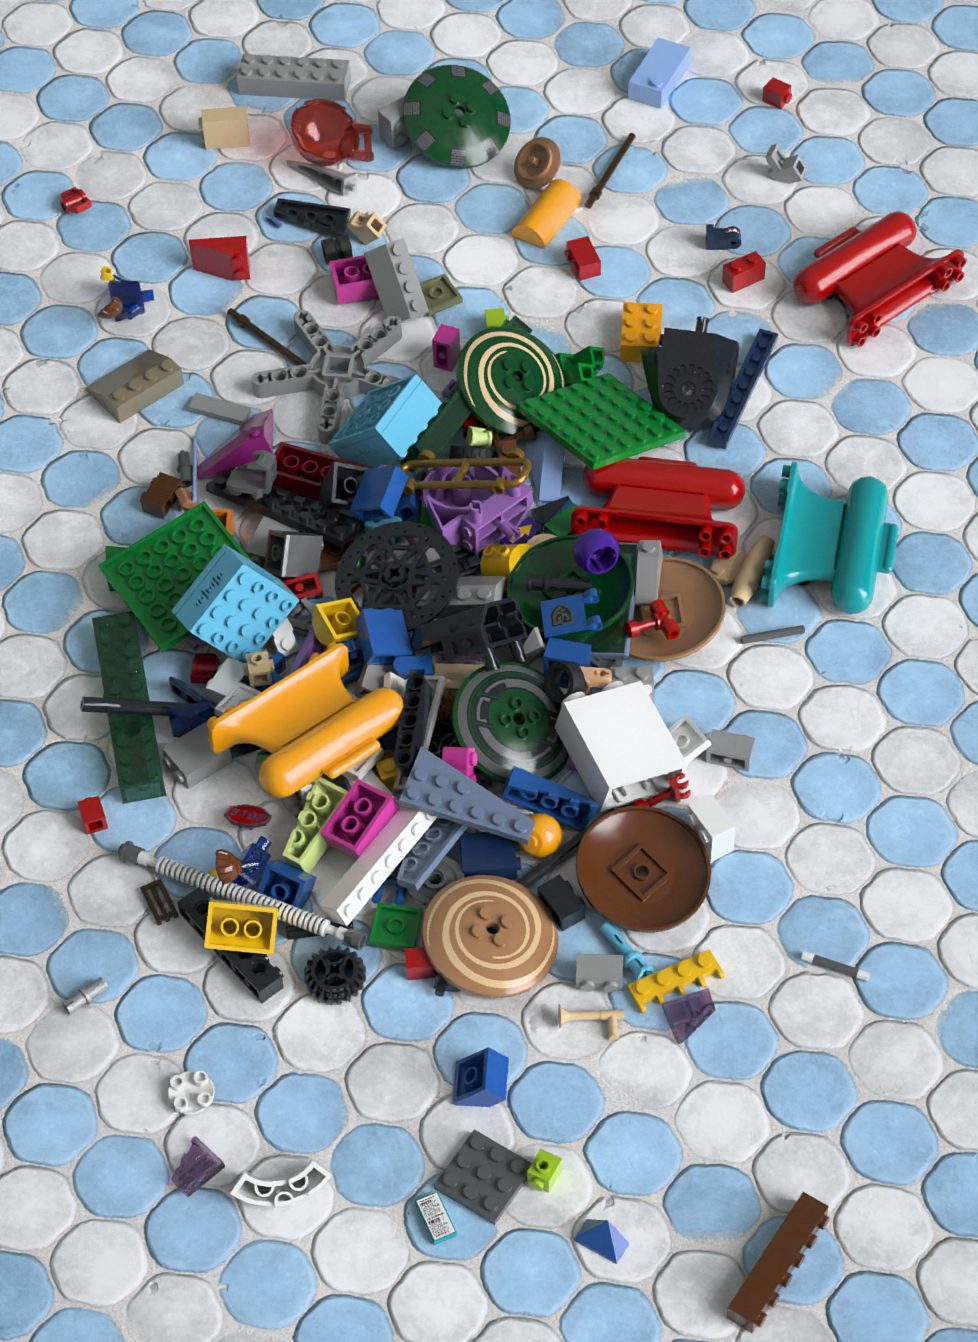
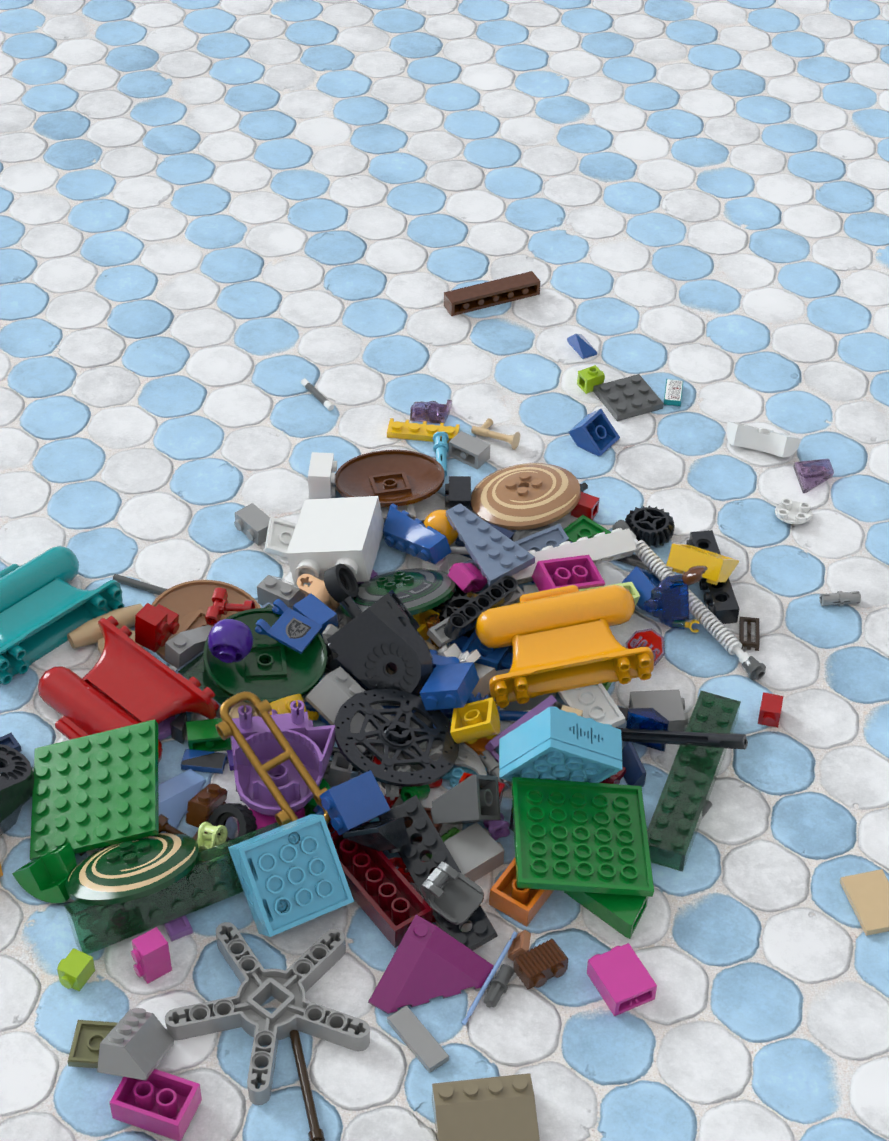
camera: 150 degrees left, 10 degrees down
black pin [526,572,592,593] -> none
none -> red brick [135,603,180,652]
none -> dark pink brick [587,943,657,1016]

